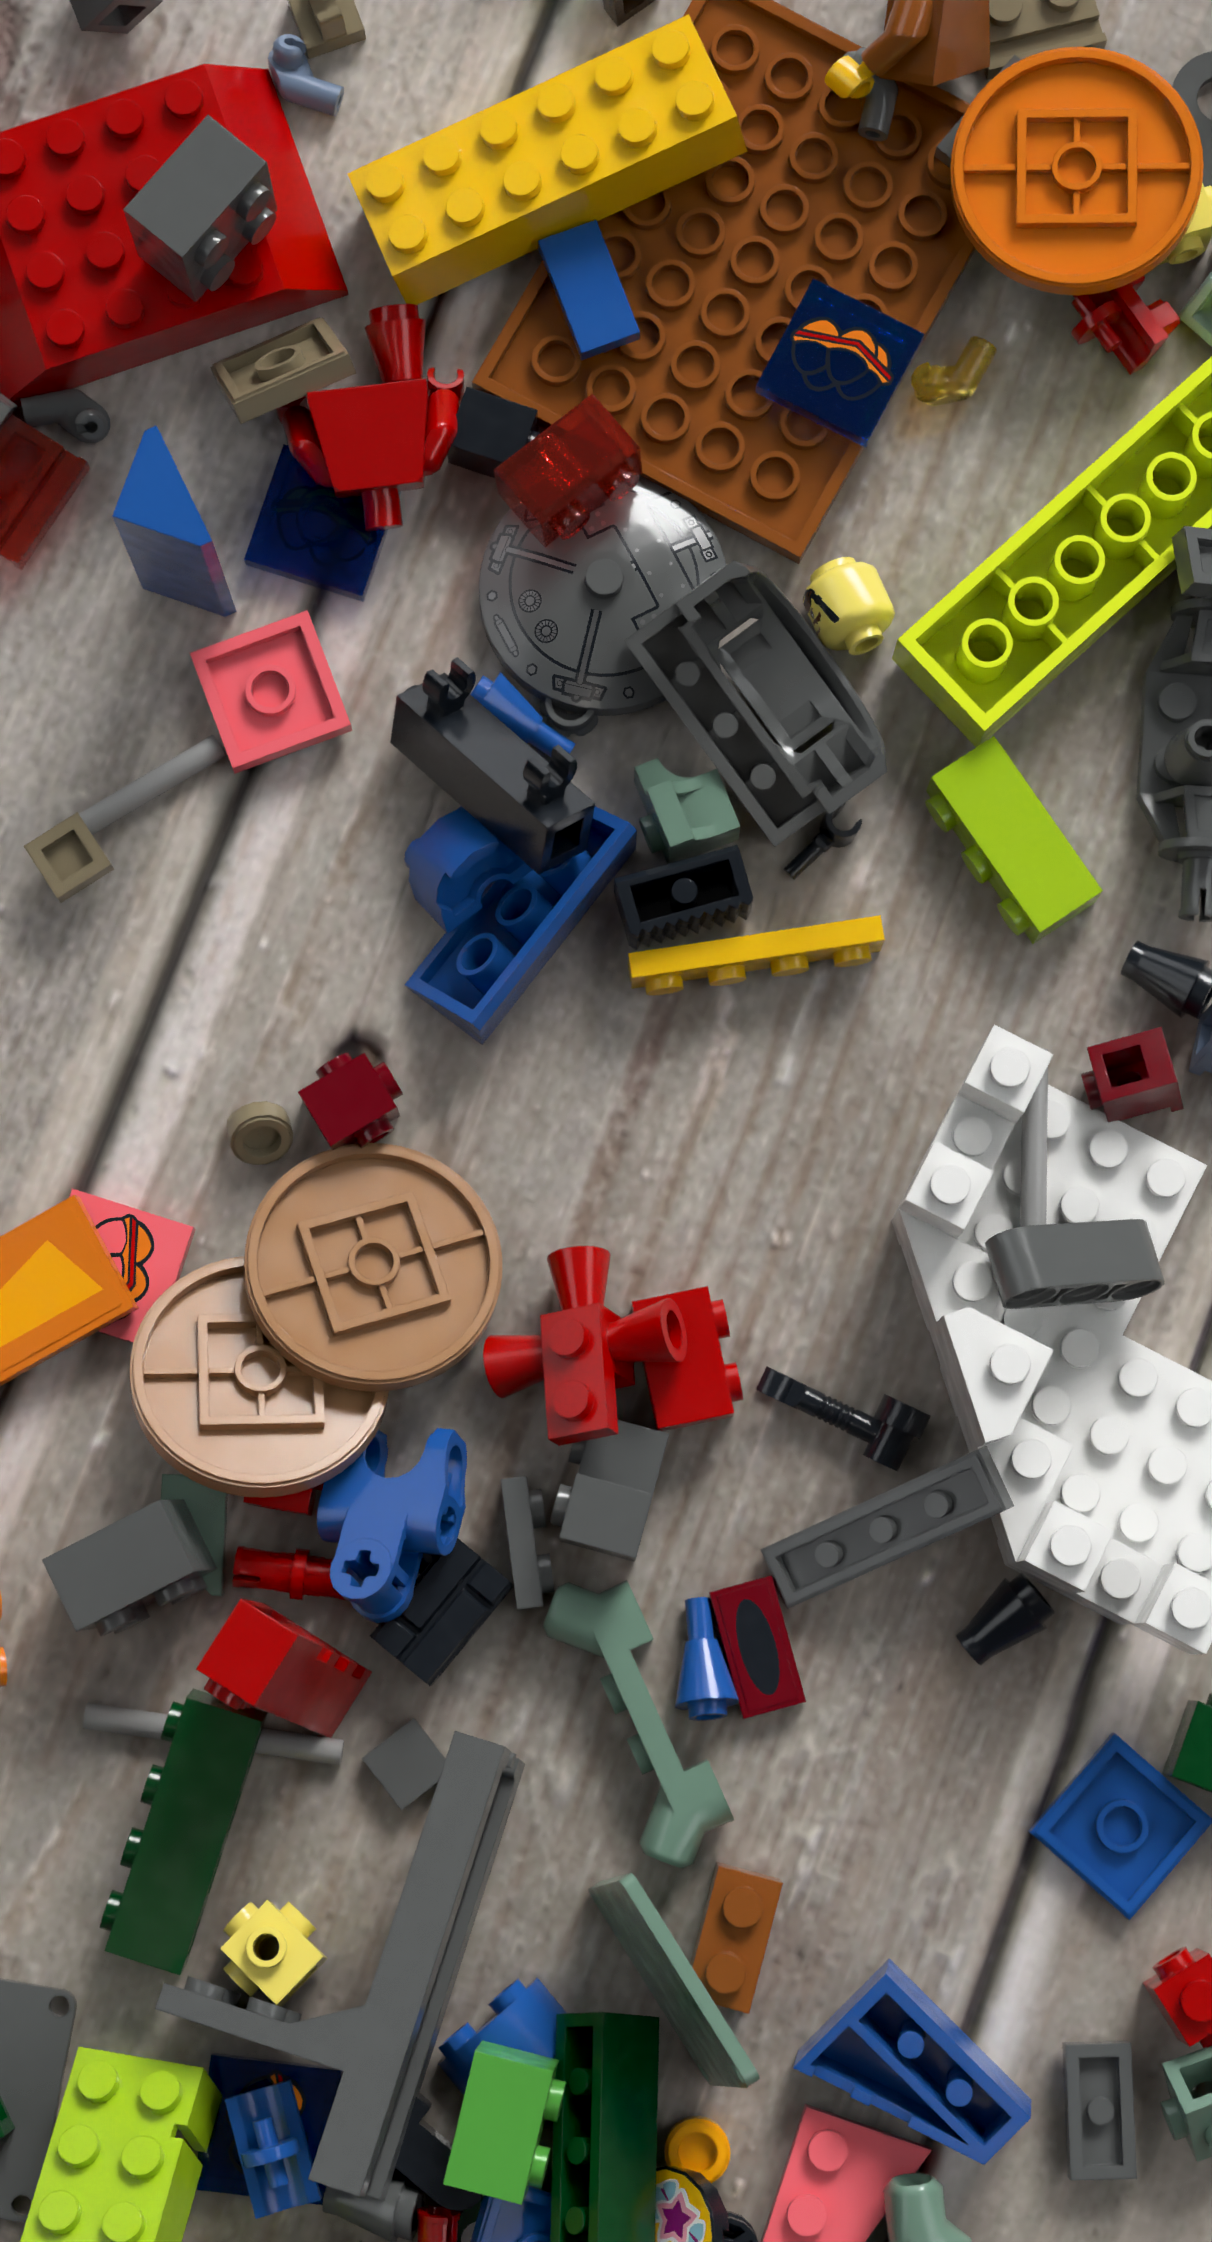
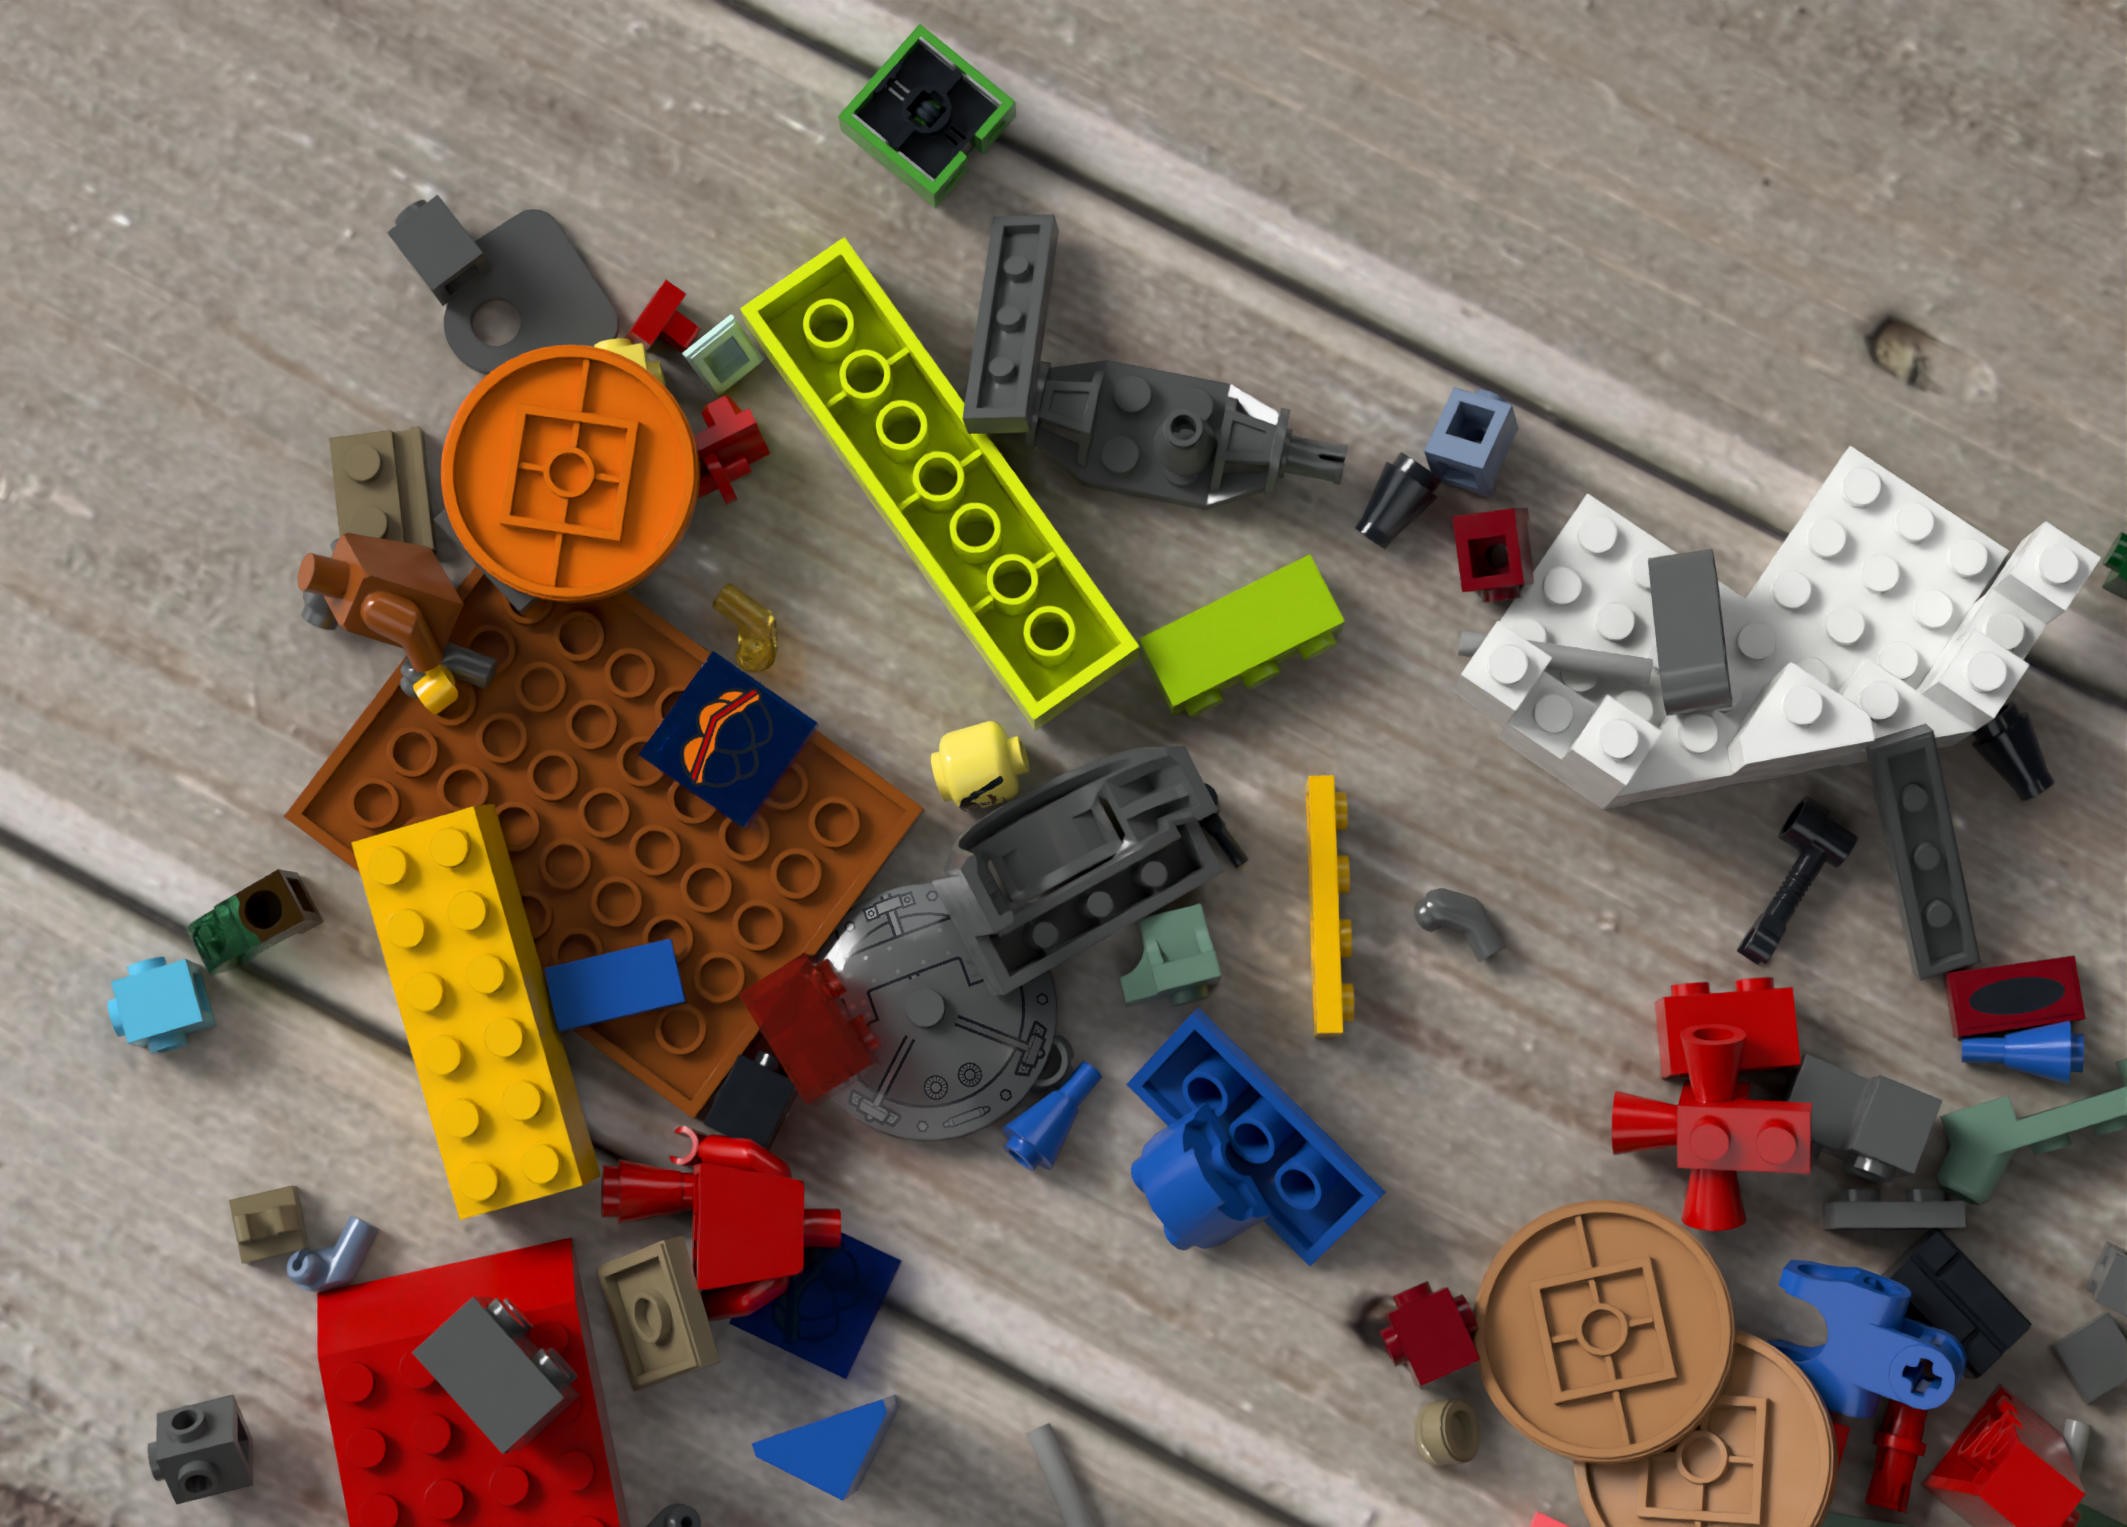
camera: 80 degrees left, 0 degrees up
coral plate [190,610,353,774] -> none
black brick [390,657,595,875] -> none
black brick [614,845,753,950] -> none
none -> dark grey arm [1414,888,1507,962]

